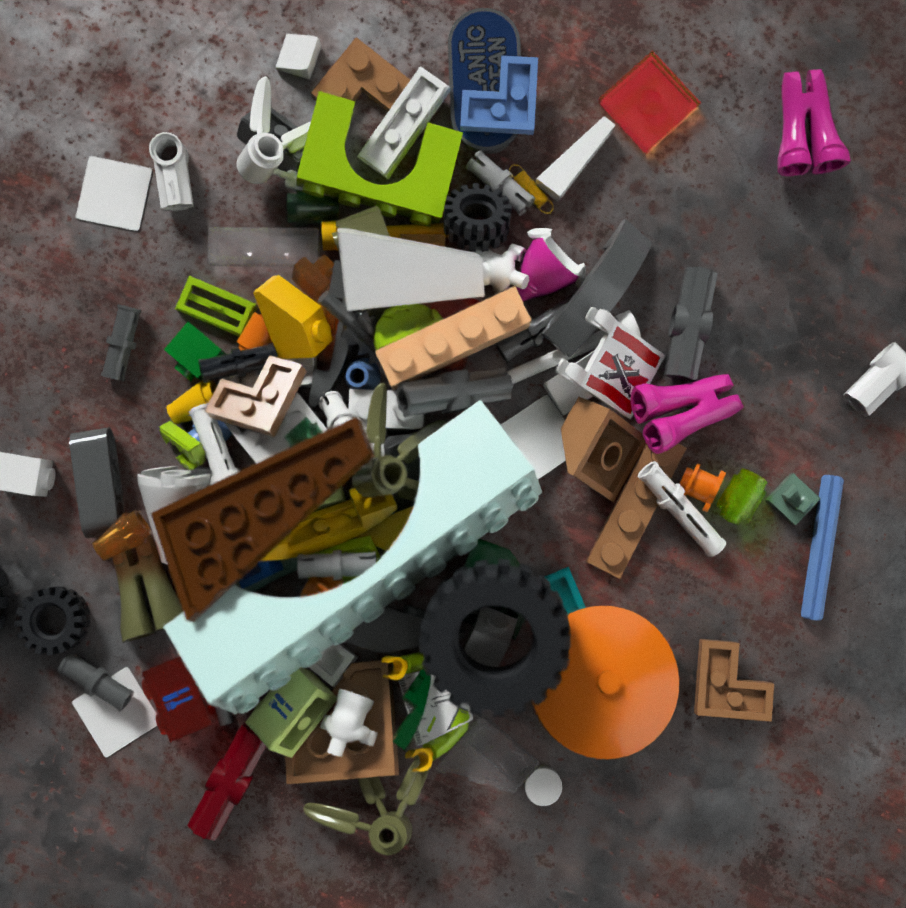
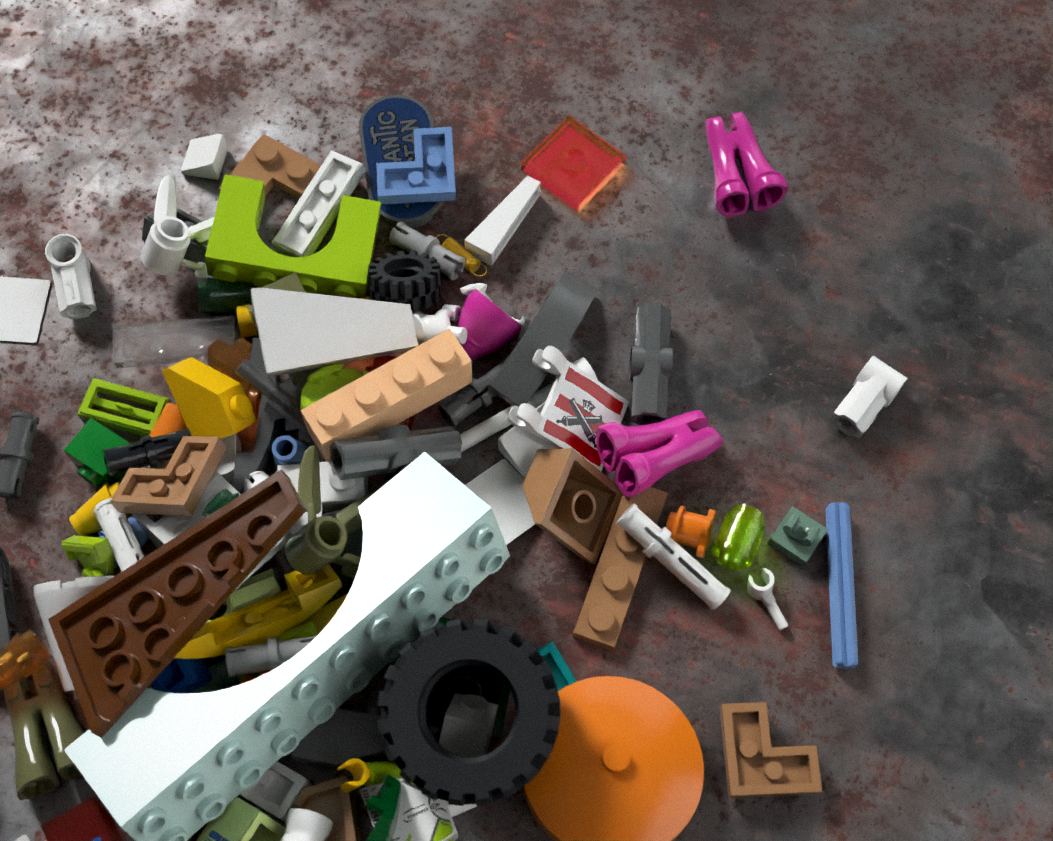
camera: 10 degrees left, 20 degrees down
none -> white hand [747,568,789,631]

